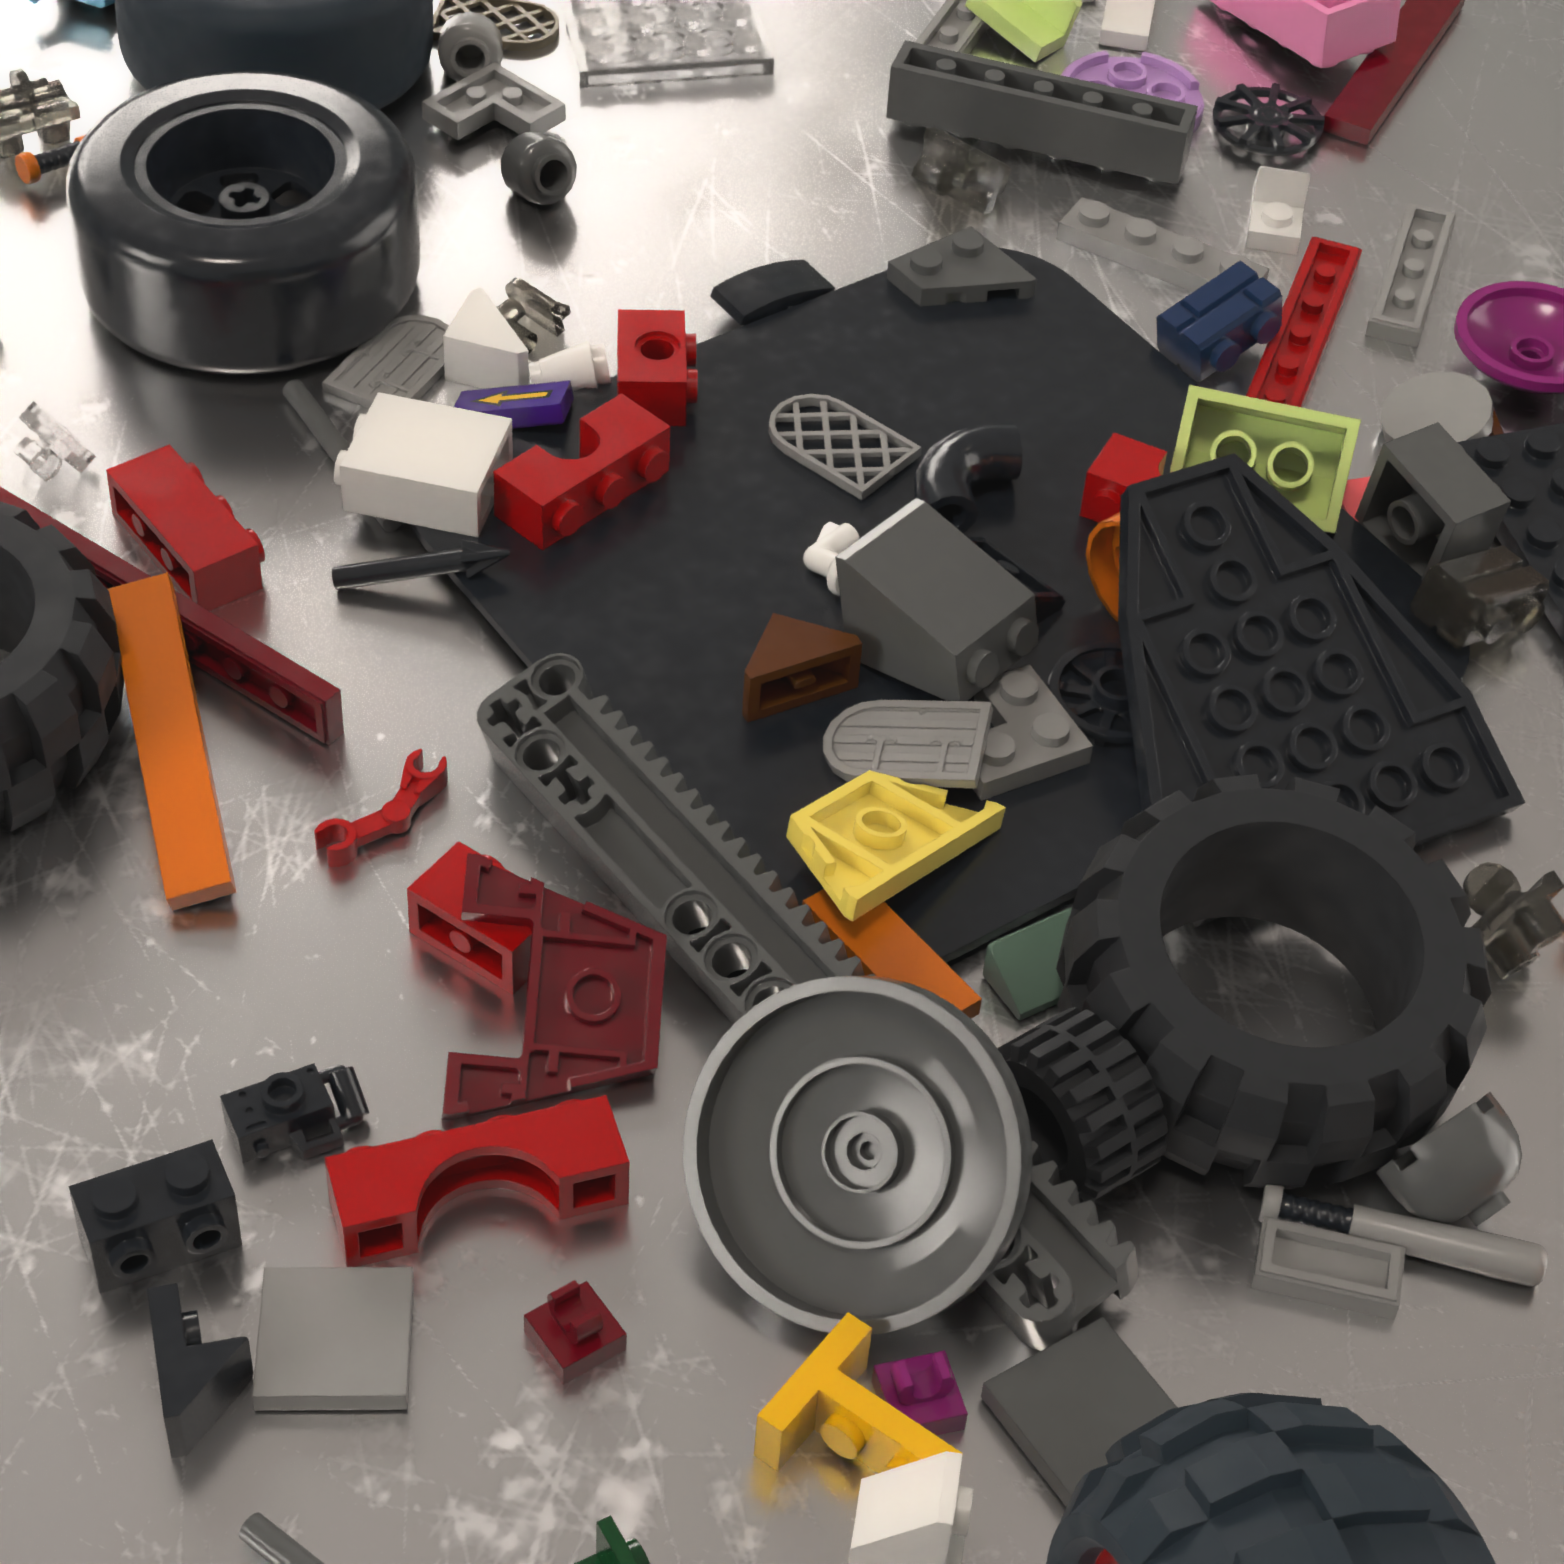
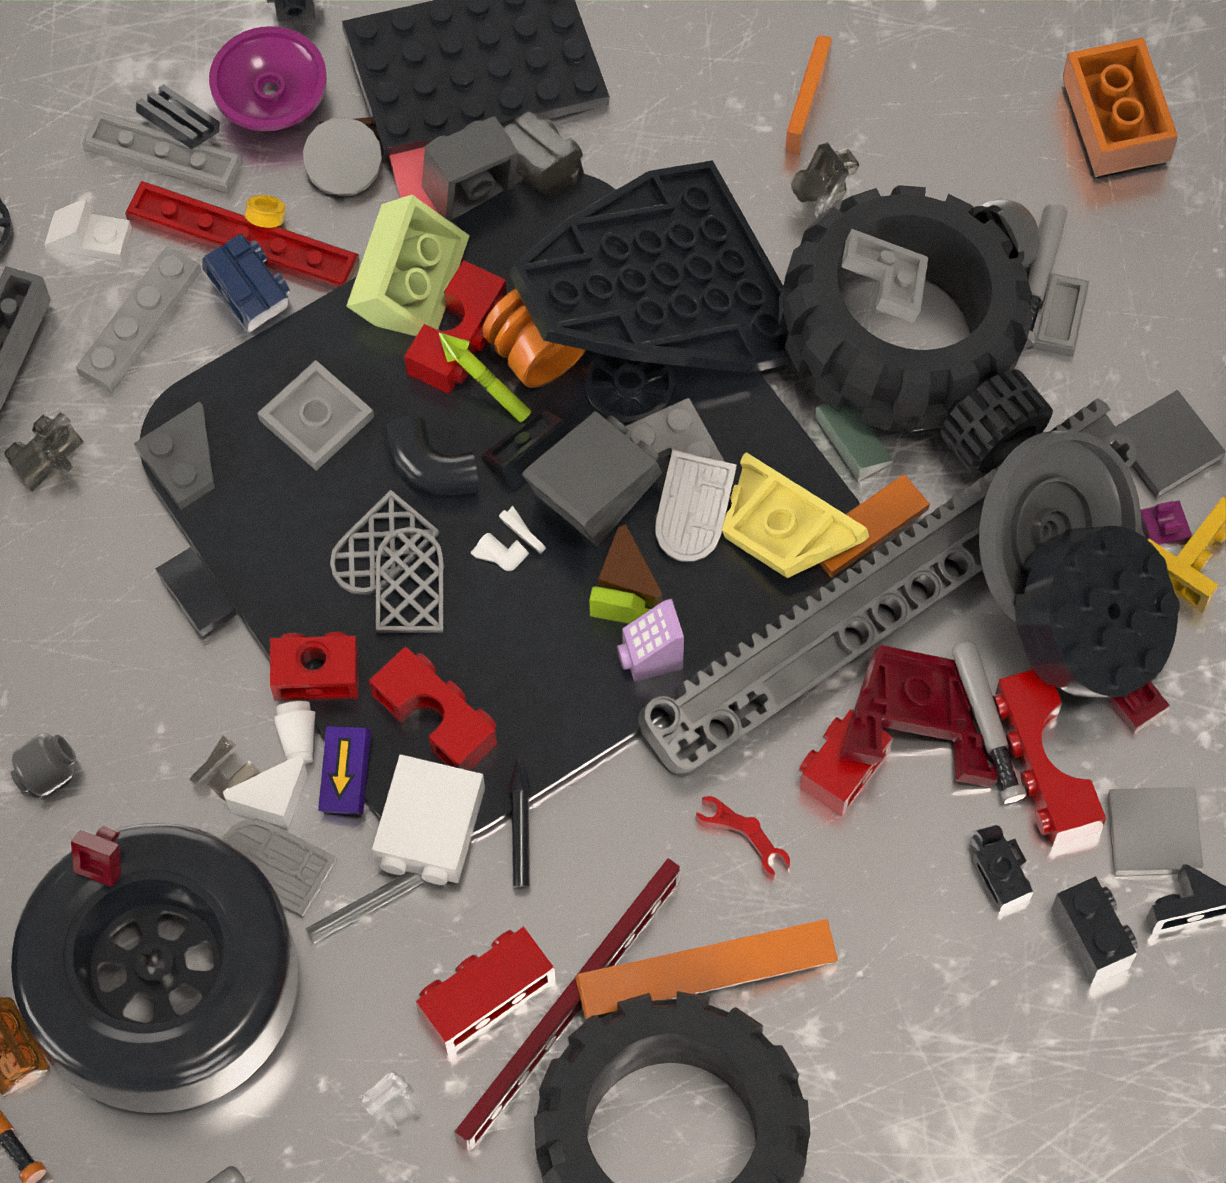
camera: 85 degrees left, 20 degrees up
none -> dark red tile [71,826,121,887]
none -> black tile [136,84,220,149]
none -> yellow tile [245,195,286,228]
none -> light grey tile [258,360,374,471]
none -> light grey window [375,527,444,633]
none -> lime piece [439,333,531,423]
none -> lime tile [589,586,651,624]
none -> lavender slope [617,599,684,682]
none -> light grey plate [841,229,928,323]
none -> light grey piece [952,640,1027,803]
none -> black piece [1015,526,1180,697]

